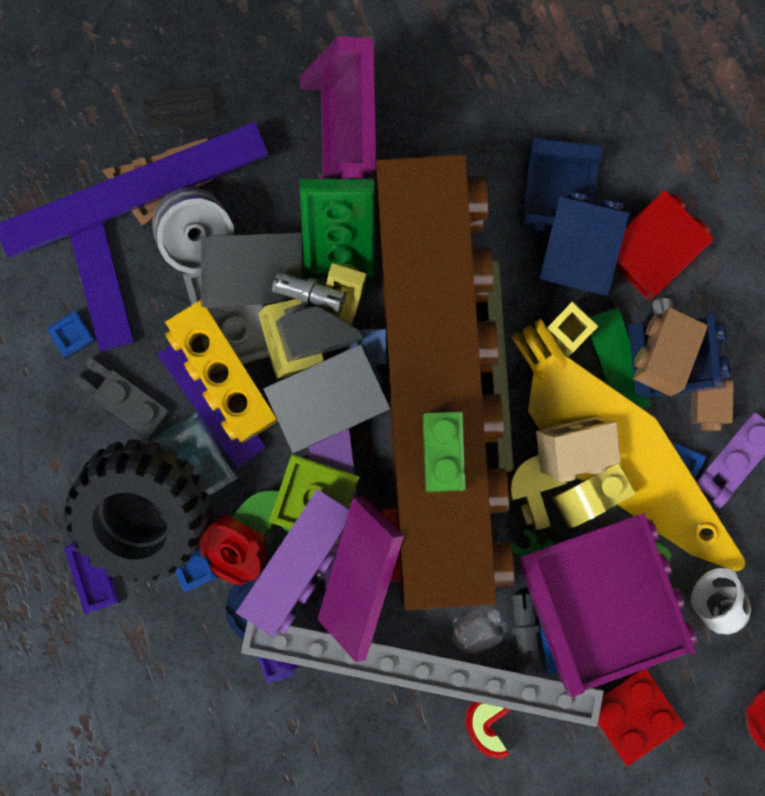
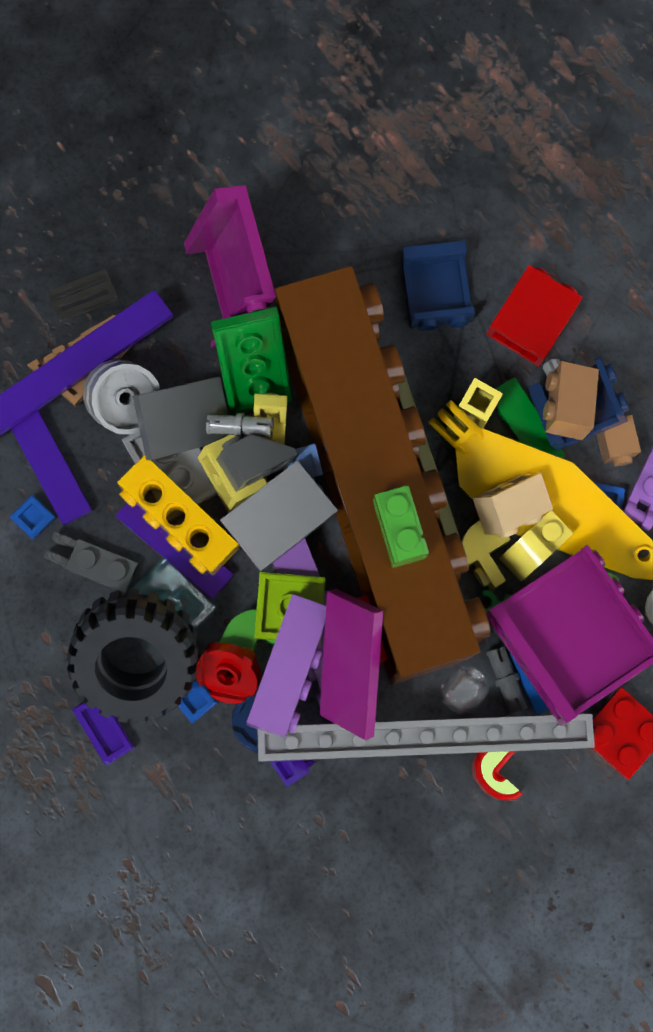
camera: 20 degrees left, 5 degrees down
dark blue panel [539,191,629,296] -> none

